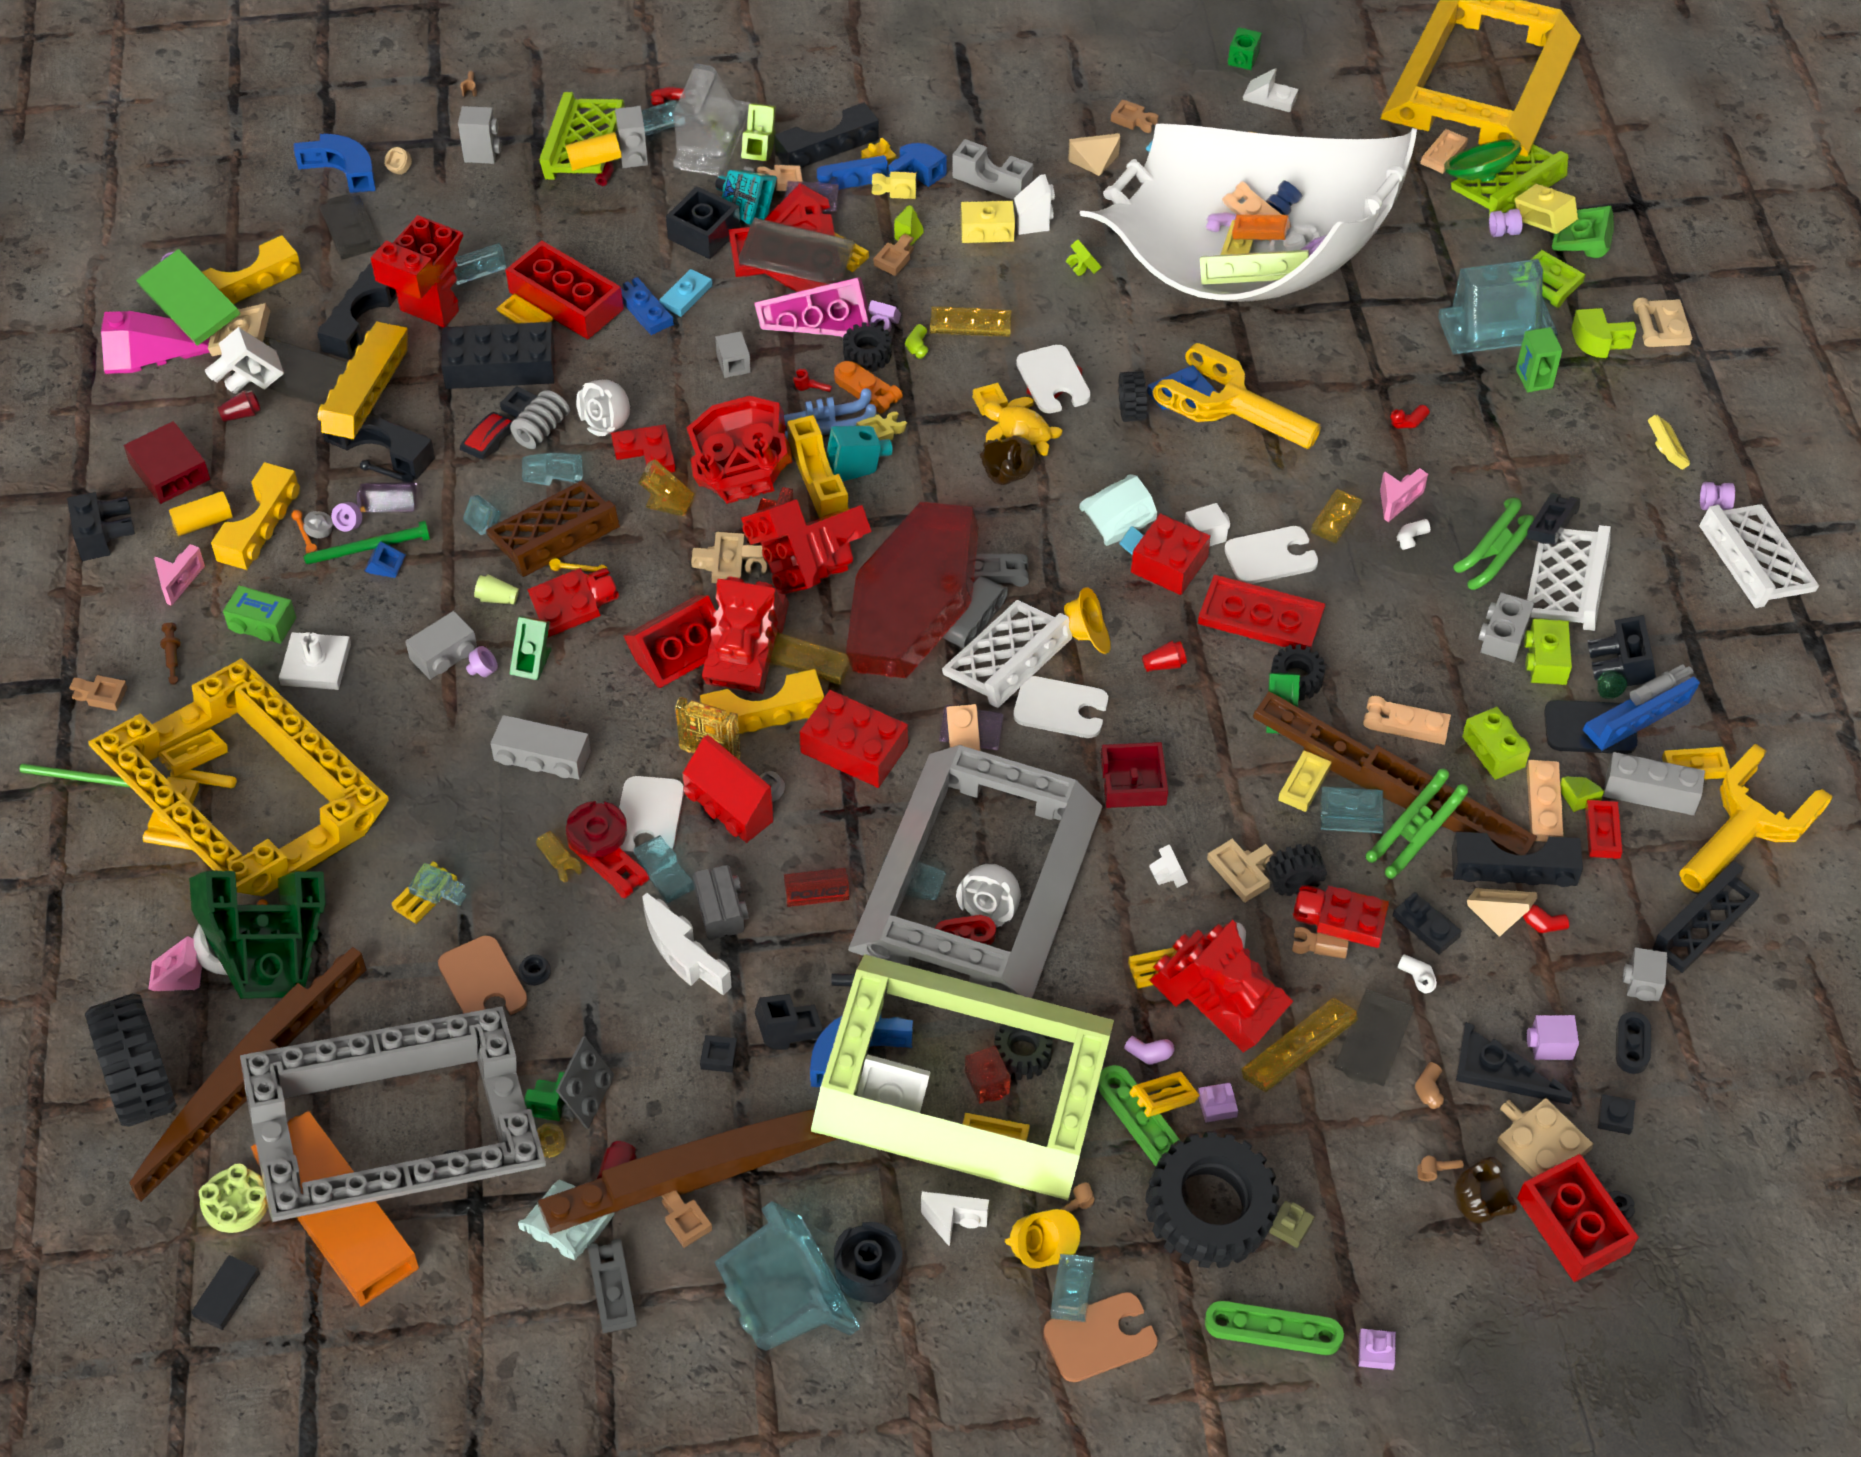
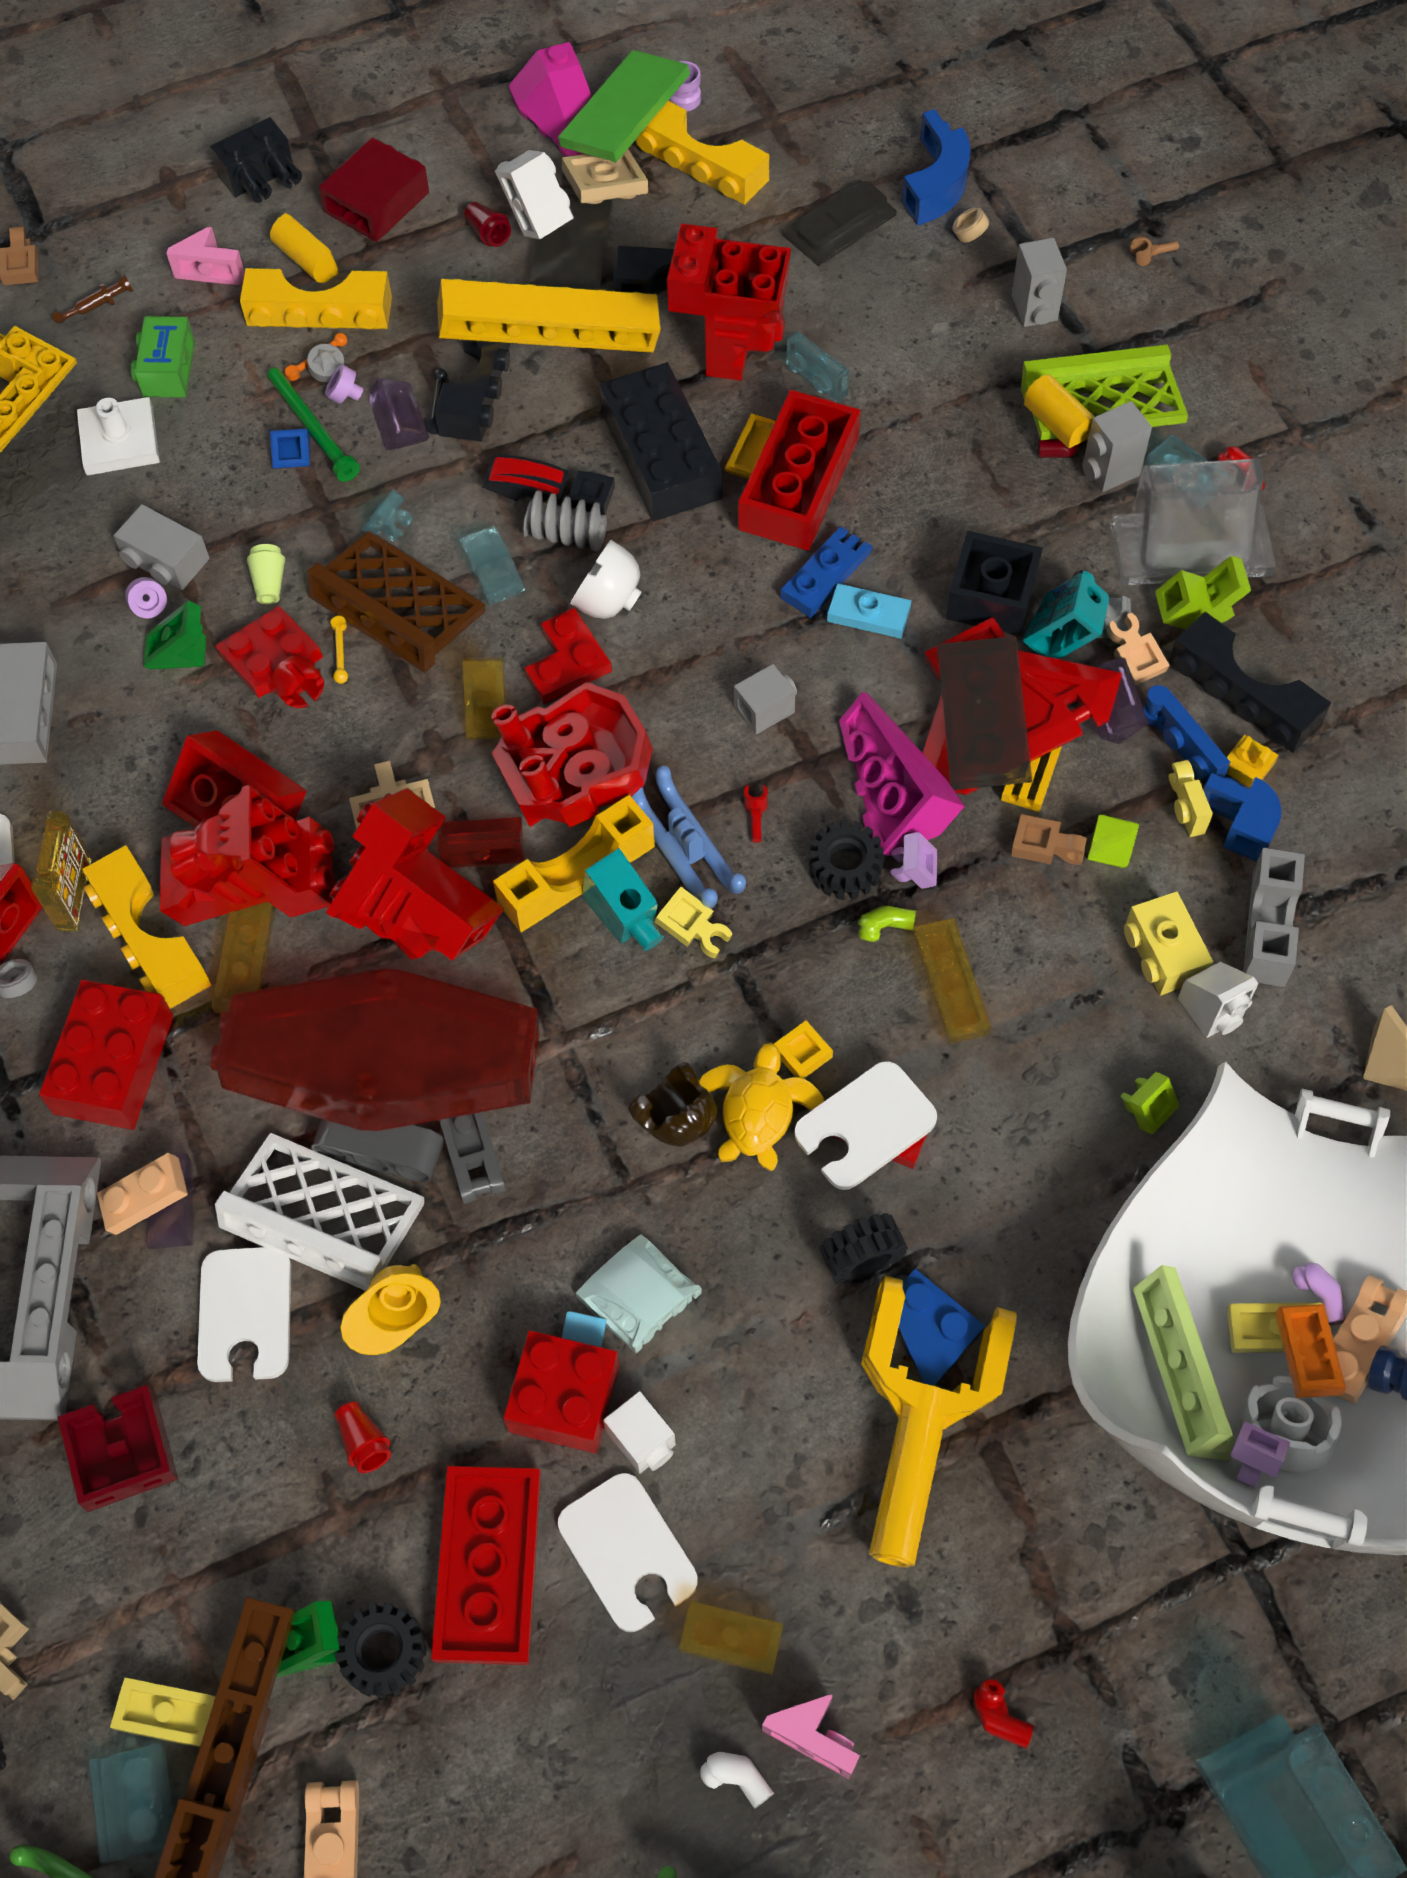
camera: 75 degrees right, 10 degrees up
orange plate [834,361,903,414] -> none

